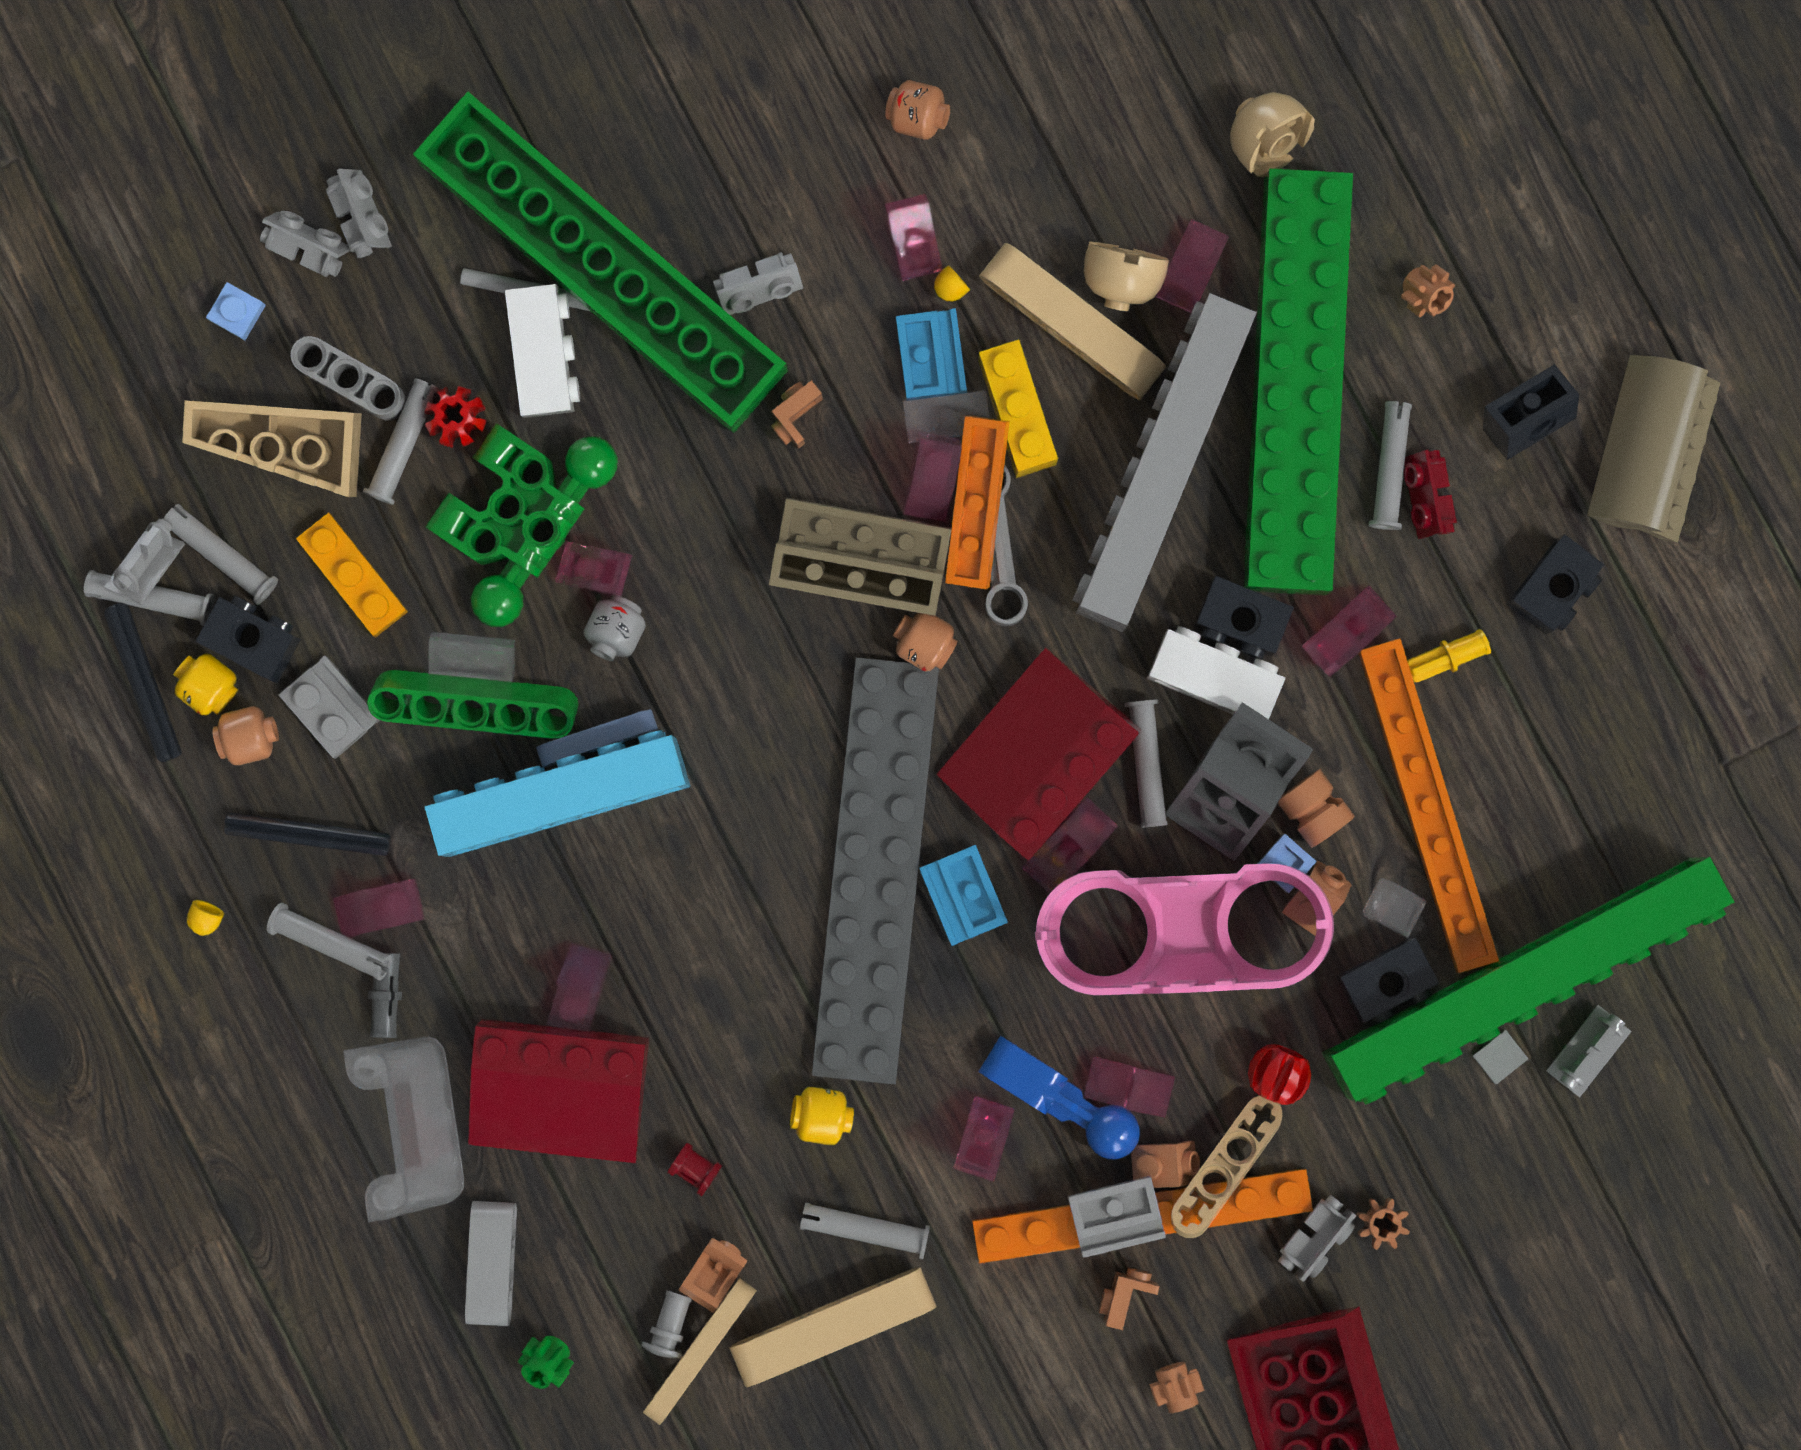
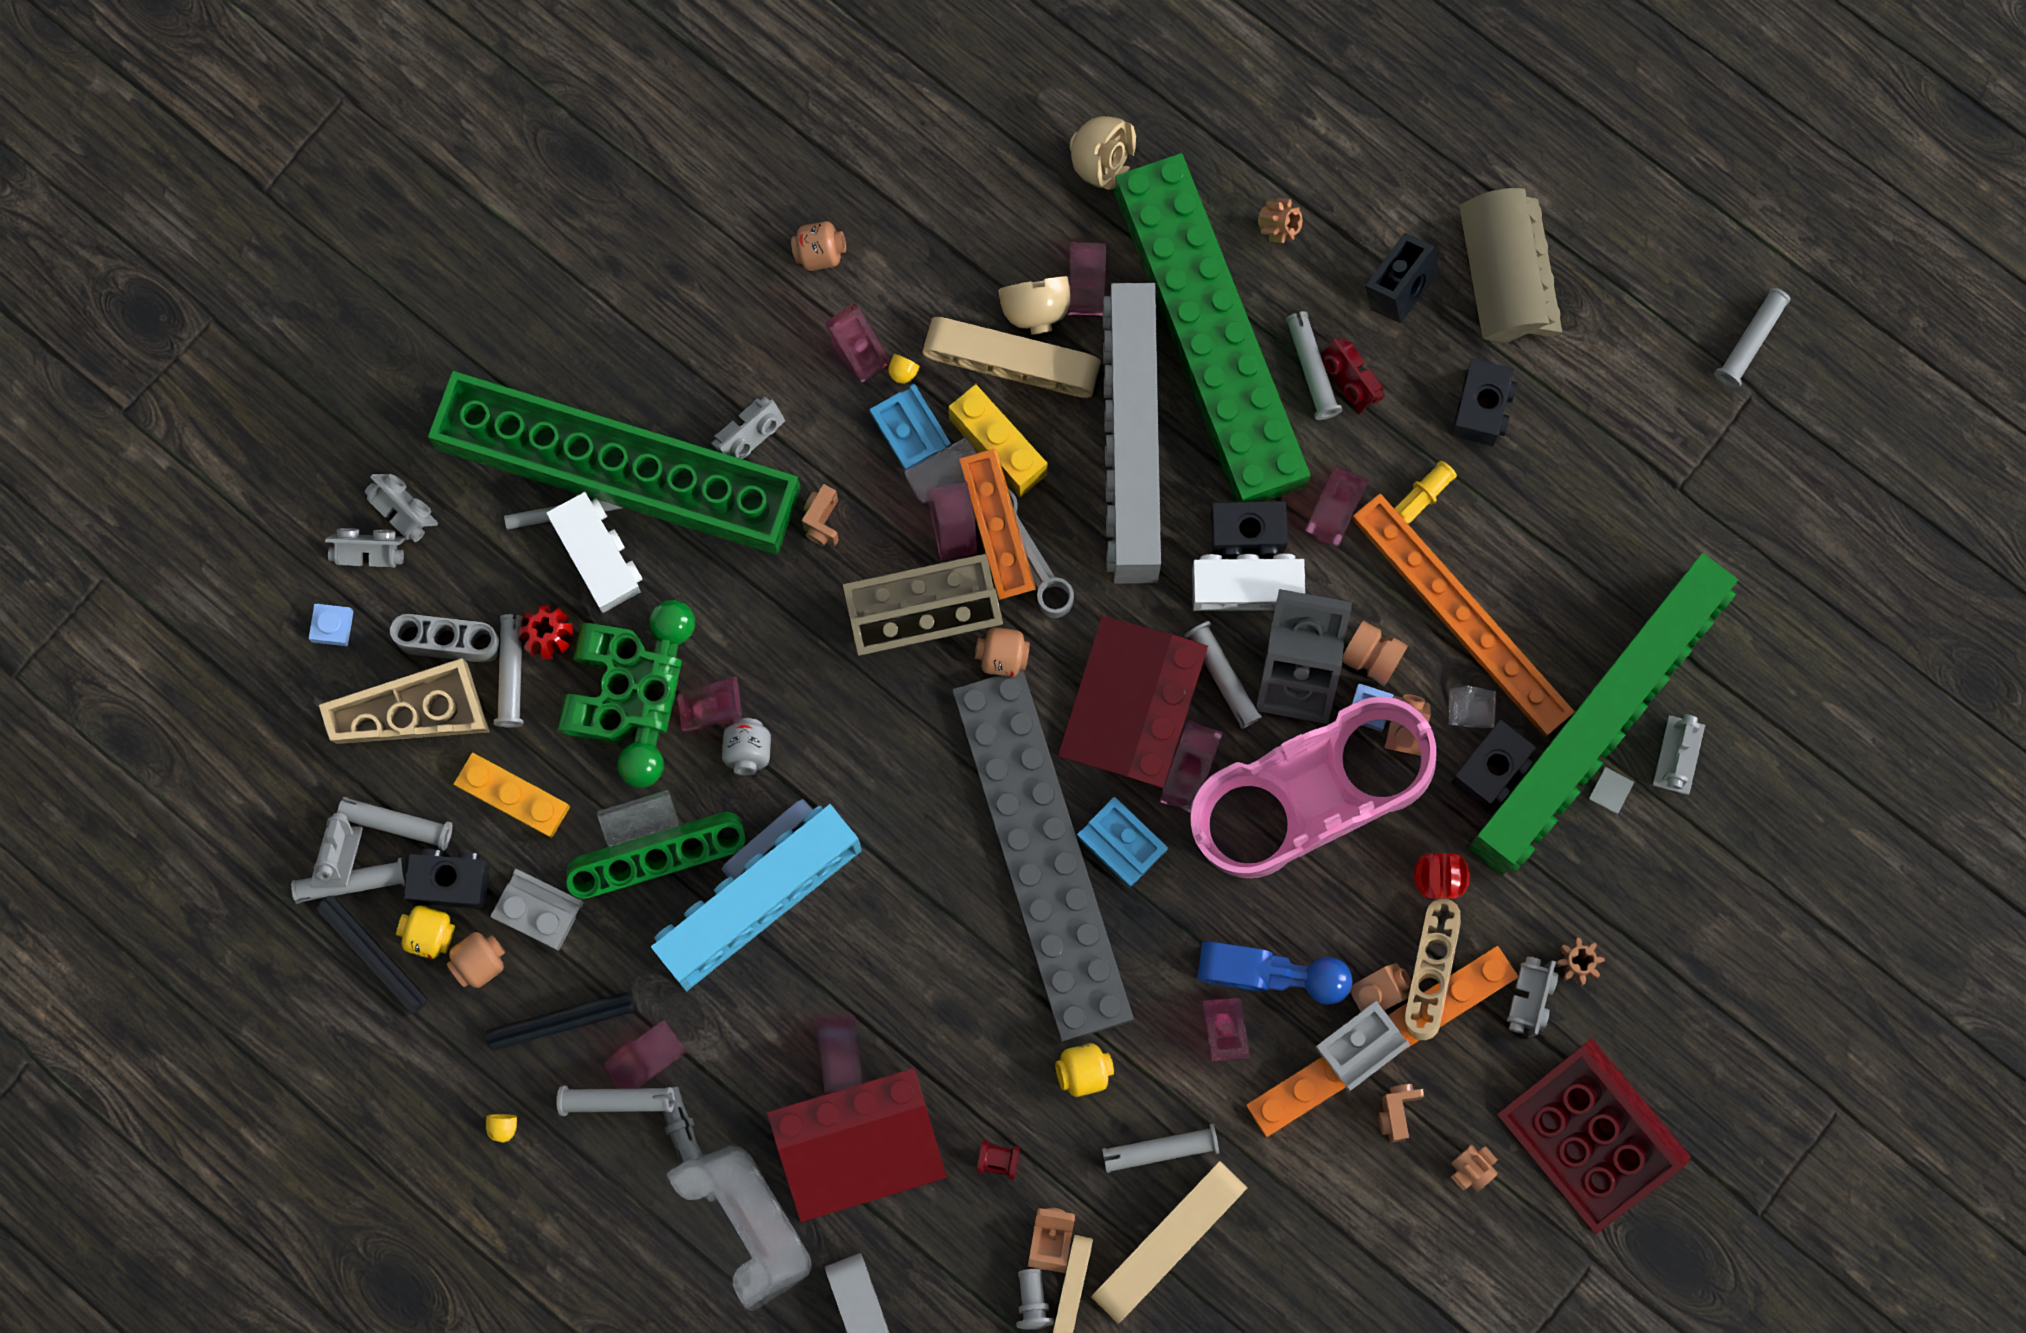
camera: 25 degrees left, 10 degrees down
clear pink slope [1083,1056,1175,1118] -> none

